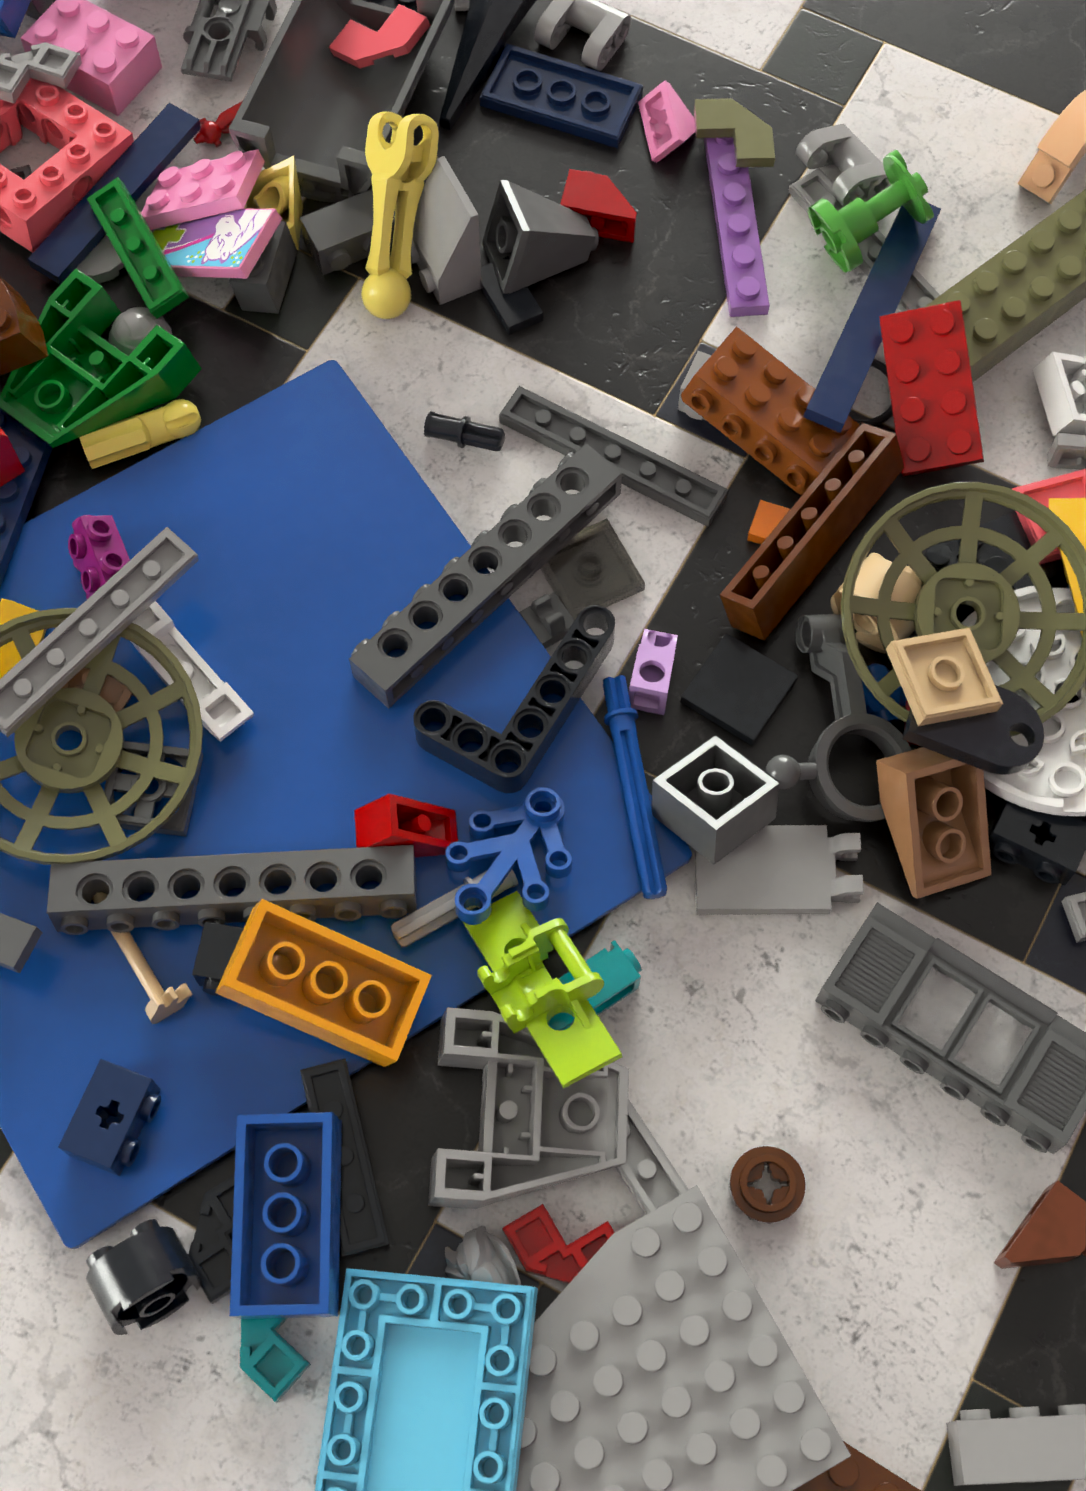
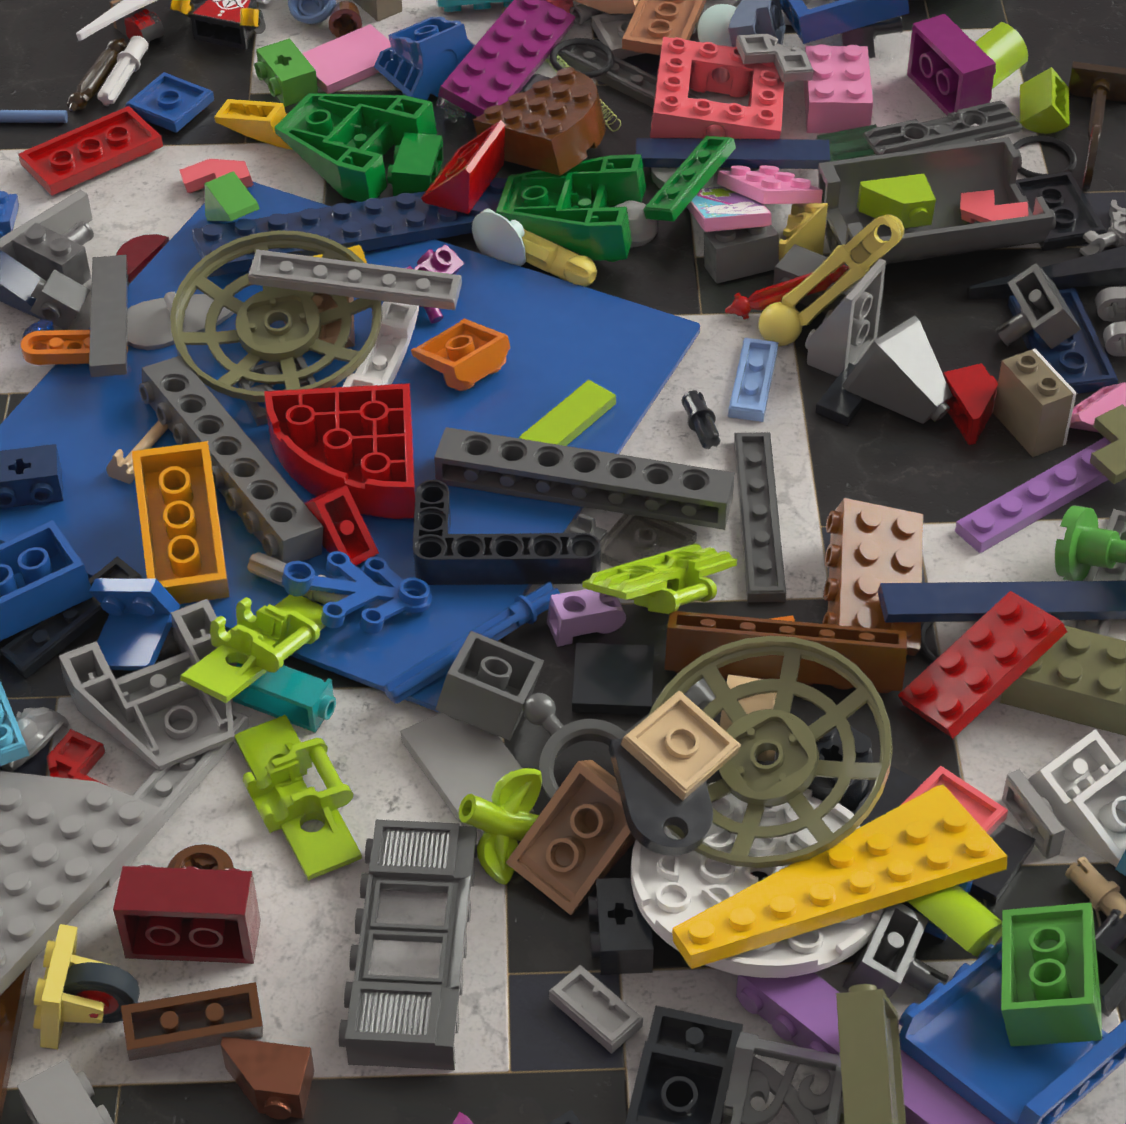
camera: 60 degrees right, 20 degrees down
none -> plate [33,924,140,1050]
none -> blue bracket [89,579,181,670]
none -> dark red brick [113,865,261,964]
none -> reddish brown brick [121,982,263,1061]
none -> lime piece [234,715,362,881]
none -> red brick [264,383,415,519]
none -> orange slope [411,318,510,391]
none -> lime plant [458,768,542,885]
none -> light aqua dish [472,208,526,266]
none -> lime tile [519,379,616,446]
none -> lime piece [582,544,737,614]
none -> red wheel [725,264,849,320]
none -> light blue tile [728,338,779,422]
none -> clear green tile [816,124,877,162]
none -> lime slope [857,173,936,228]
none -> dark tan piece [993,349,1076,457]
none -> dark grey brick [995,263,1081,349]

